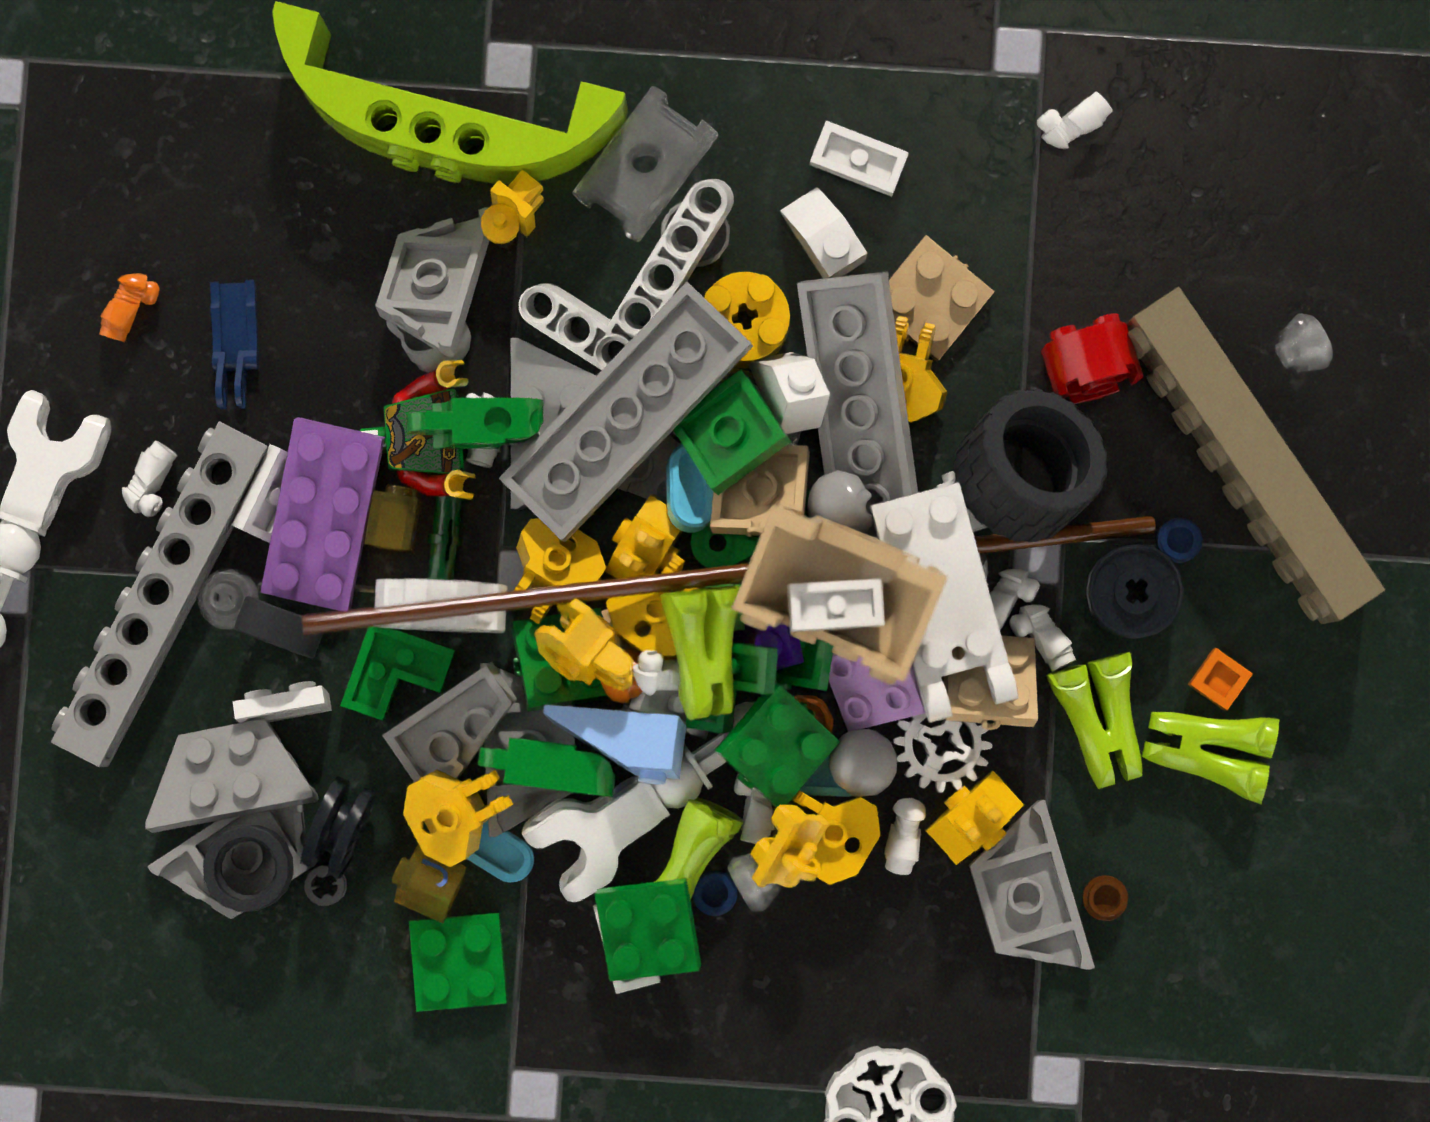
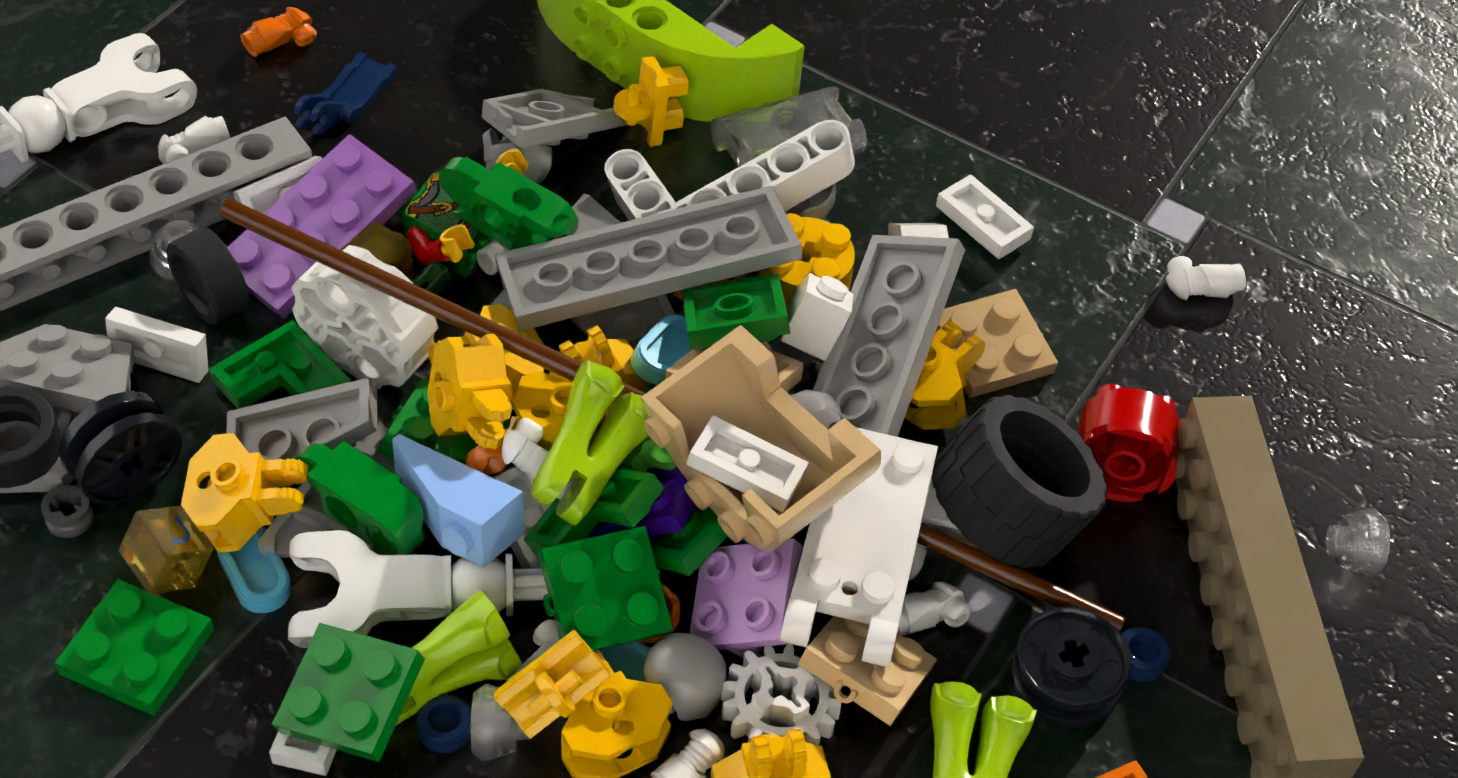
camera: 20 degrees right, 35 degrees down
white arm [1009,605,1076,672] -> none

